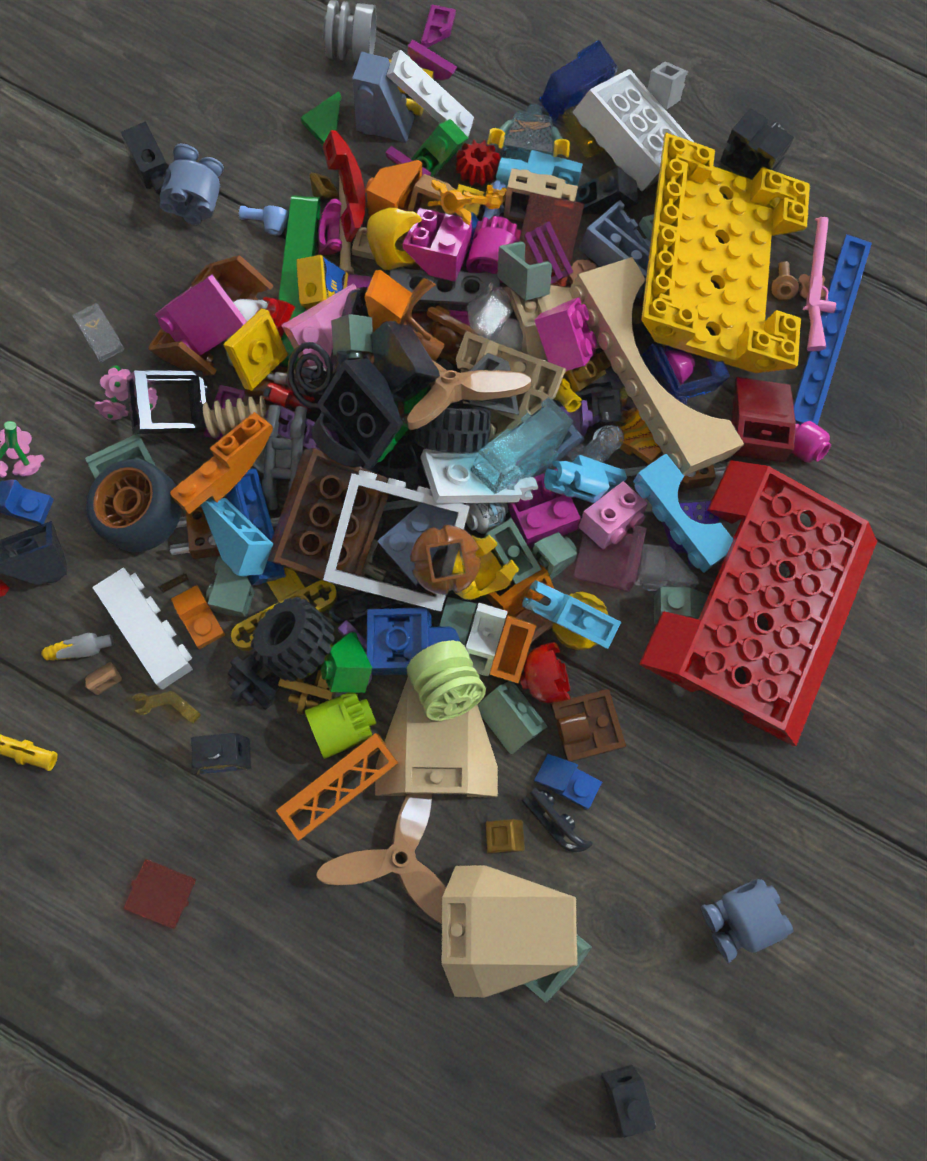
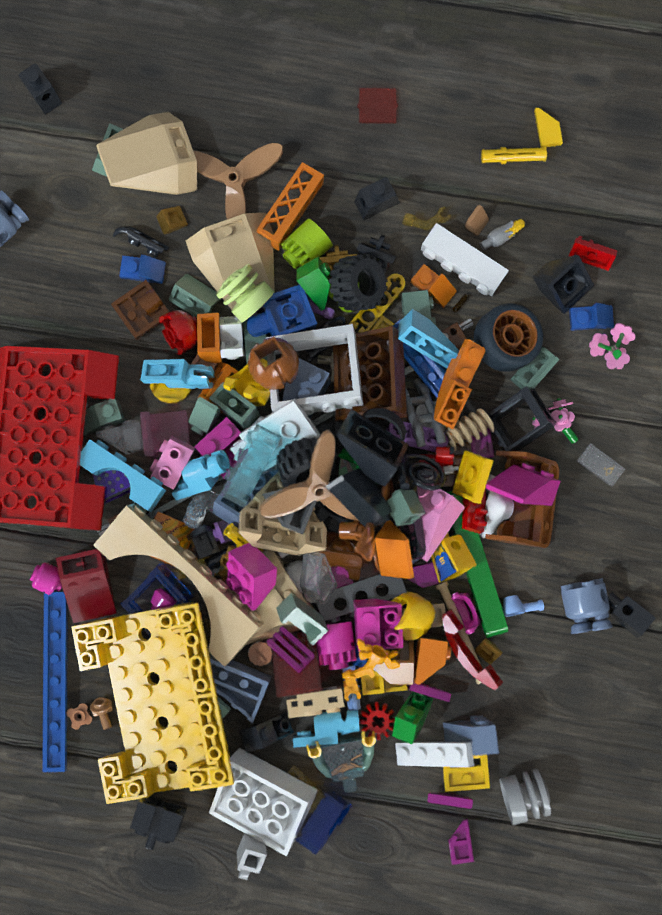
camera: 165 degrees right, 10 degrees up
green tile [301,91,341,145] -> none
bright pink piece [803,217,836,351] -> none

